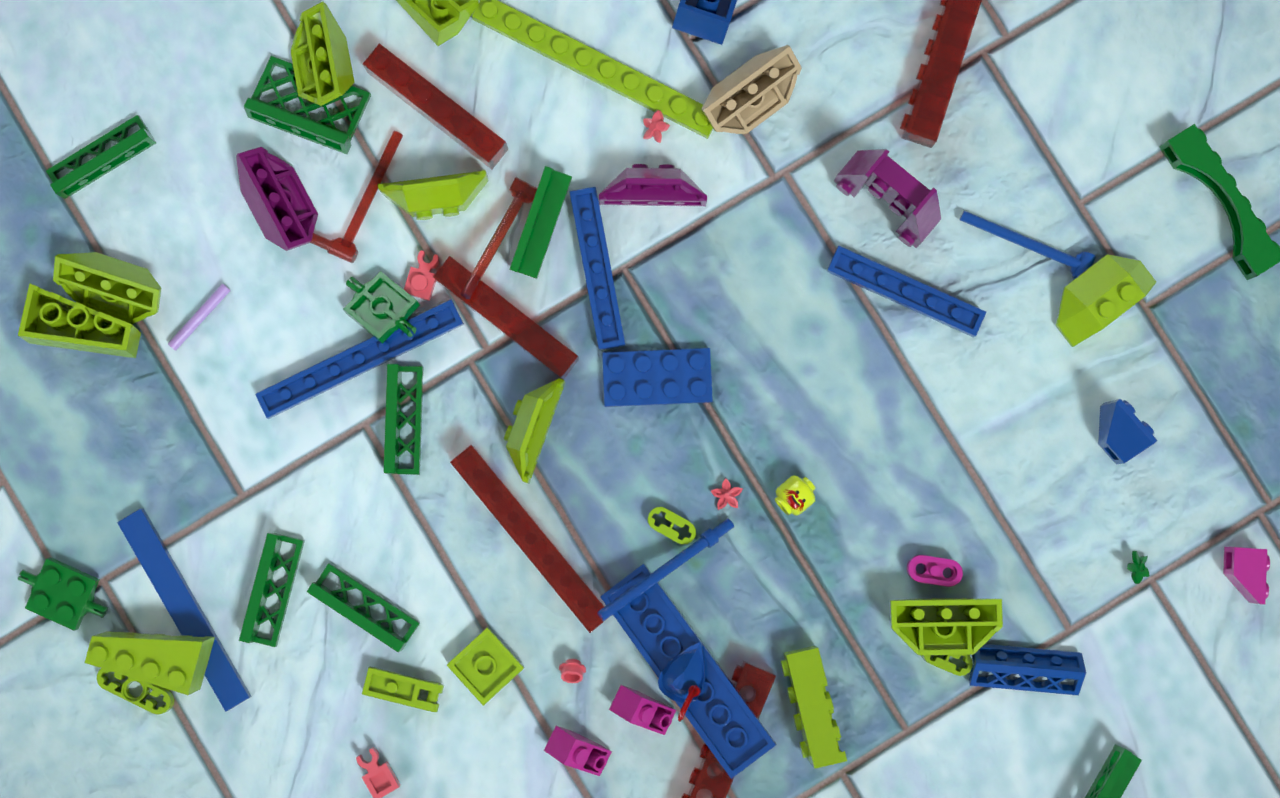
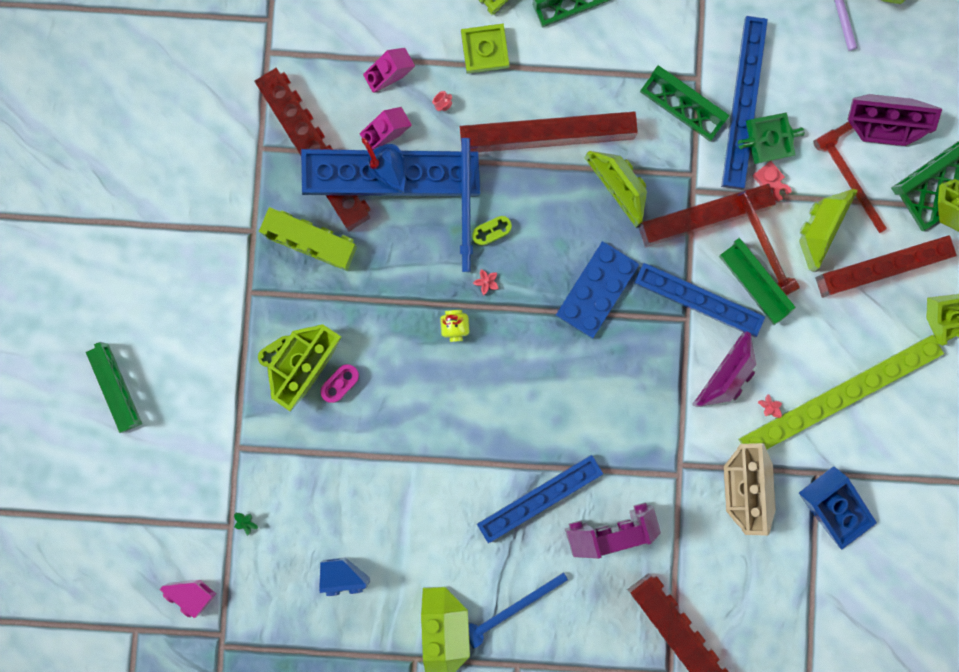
camera: 130 degrees right, 0 degrees up
blue fence [969,644,1086,696] -> none

